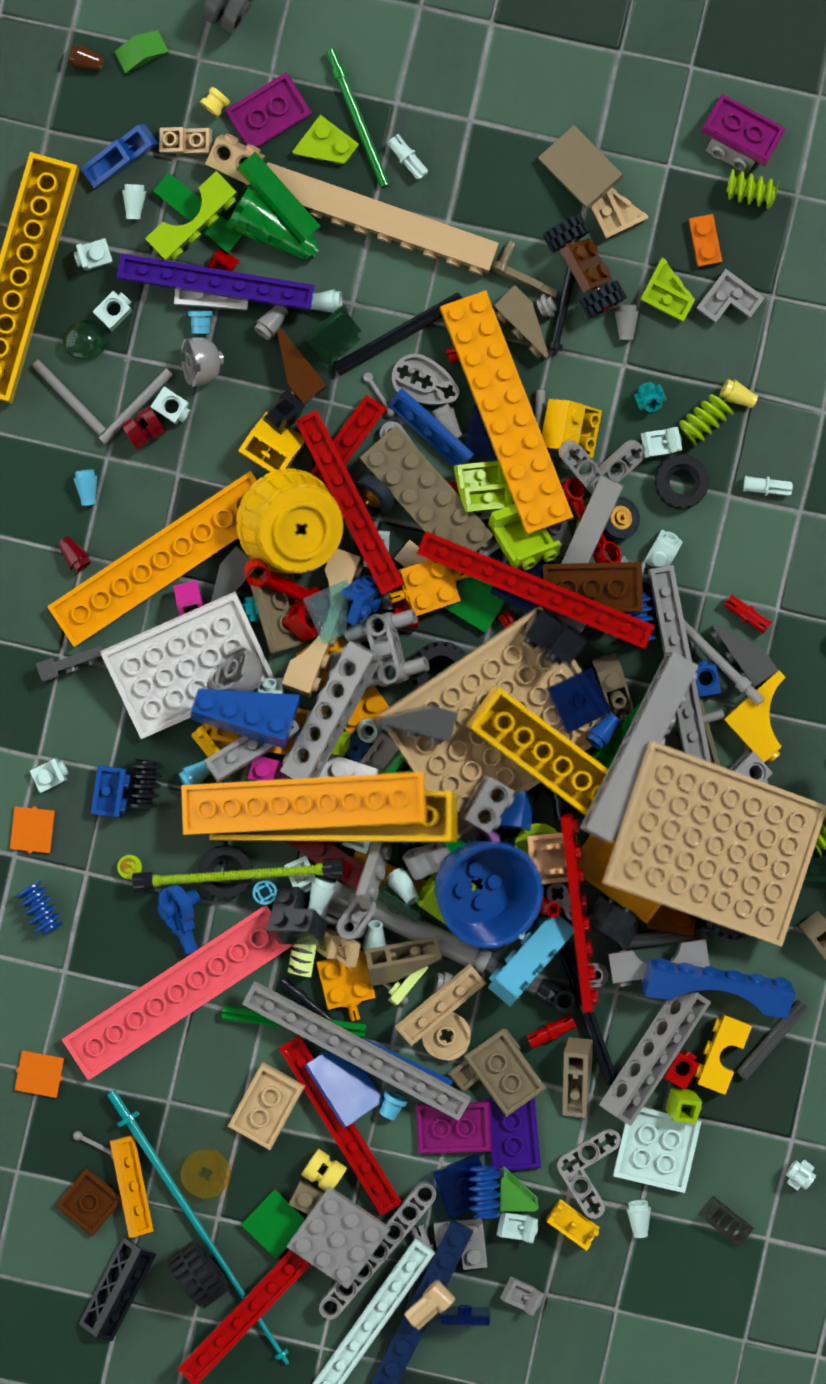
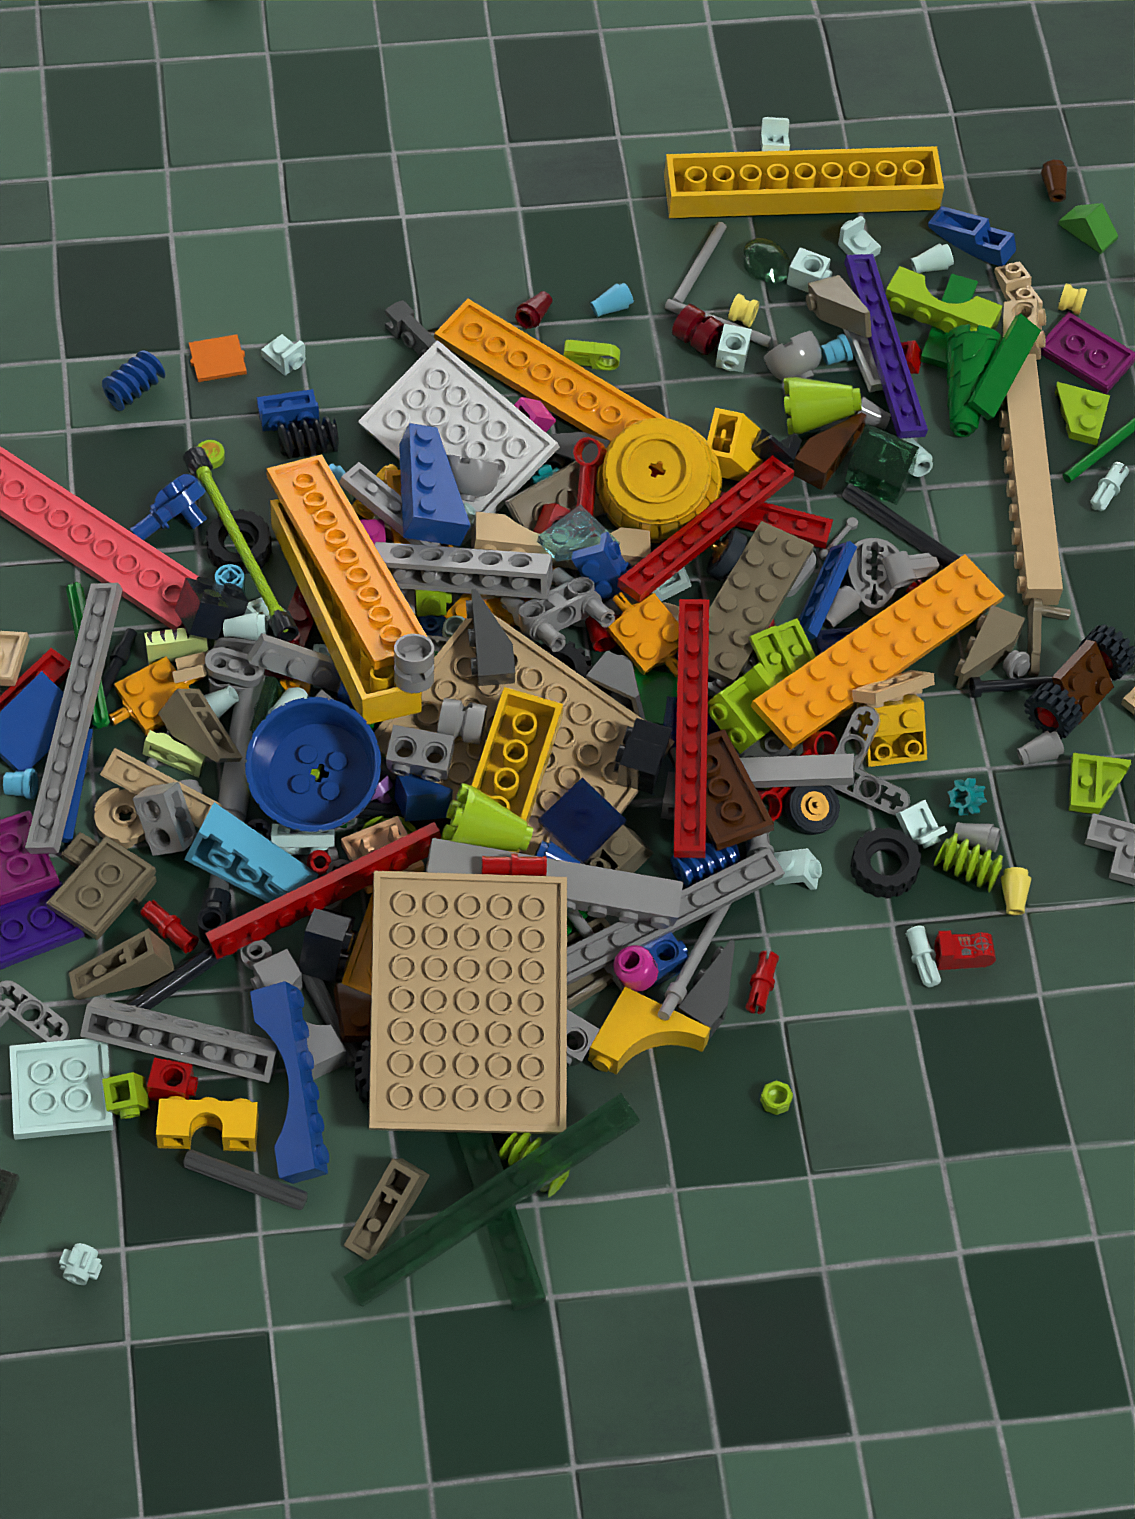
camera: 65 degrees right, 30 degrees down
none -> light grey brick [133,782,197,856]
none -> light grey wheel [394,634,434,693]
none -> light grey wheel [437,698,487,745]
none -> lime cone [441,783,533,851]
none -> red pin [482,853,547,876]
none -> lime piece [563,340,621,371]
none -> dark grey slope [586,651,646,721]
none -> dark pink head [613,945,659,992]
none -> light yellow wheel [728,294,759,327]
none -> lime cone [784,377,862,435]
none -> dark tan slope [806,275,872,338]
none -> tan plate [852,670,935,708]
none -> light grey piece [882,551,939,589]
none -> red leg [934,930,996,970]
none -> light grey cone [954,822,1001,853]

